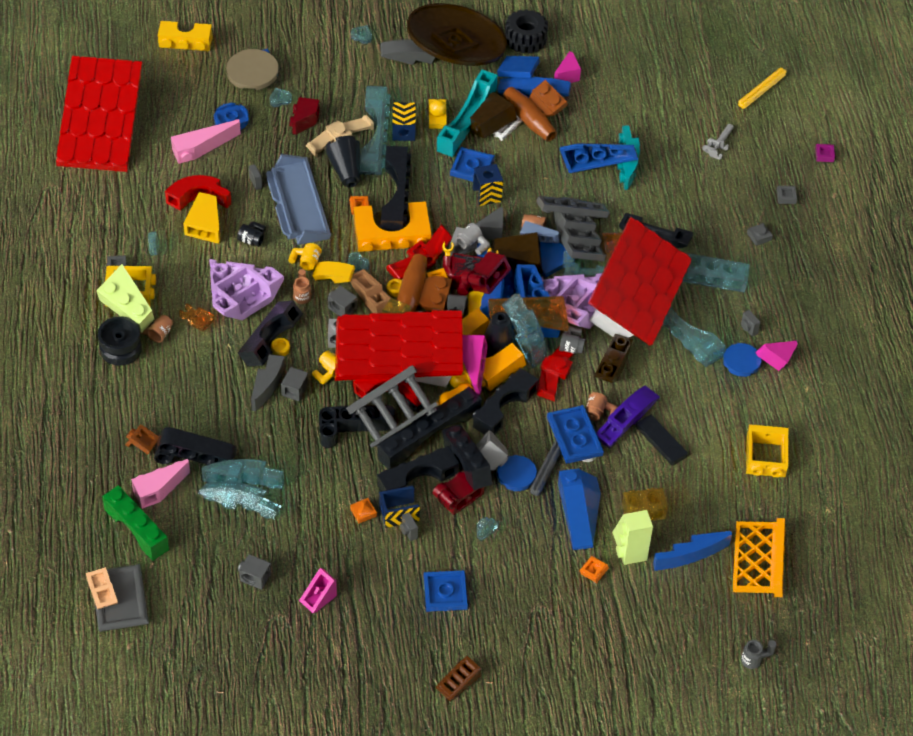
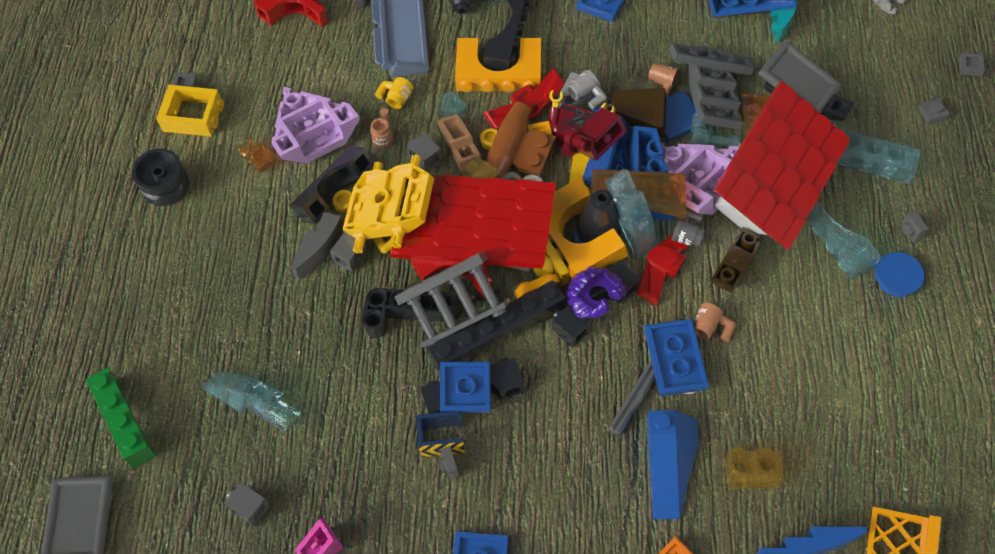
camera: 15 degrees right, 10 degrees up
light nougat slope [86,567,118,610] -> none
yellowish green wedge [97,264,154,333] -> none
dark orange bracket [125,424,159,455] -> none
bright pink slope [131,459,190,509] -> none
nougat piece [140,315,173,343] -> none
clear light blue tile [148,231,159,256] -> none
black beam [154,427,237,469] -> none
yellow slope [183,192,220,244] -> none
clear light blue slope [202,459,284,489] -> none
black piece [237,221,266,247] -> none
yellow slope [312,261,355,284] -> none
orange tile [349,196,370,215] -> none
orange tile [350,498,377,524] -> none
dark red hinge [432,471,484,515] -> none
black arch [442,424,492,490] -> none
dark grey piece [447,294,467,319] -> none
dark pink slope [462,335,488,395] -> none
piece [472,164,503,206] -> none
dark grey slope [476,207,503,240] -> none
light grey slope [476,430,508,470] -> none
clear light blue tile [477,517,498,541] -> none
blue tile [497,455,537,491] -> none
sand blue slope [520,221,560,243] -> none
dark purple slope [596,385,660,449] -> none
yellowish green wedge [612,510,653,565] -> none
black tile [636,414,688,466] -> none
yellow window [746,424,788,478] -> none
dark pink slope [756,341,798,371] -> none
none -> yellow piece [343,154,434,253]
none -> blue tile [440,362,491,413]
none -> dark purple piece [567,267,627,318]
none -> dark grey piece [758,40,843,114]

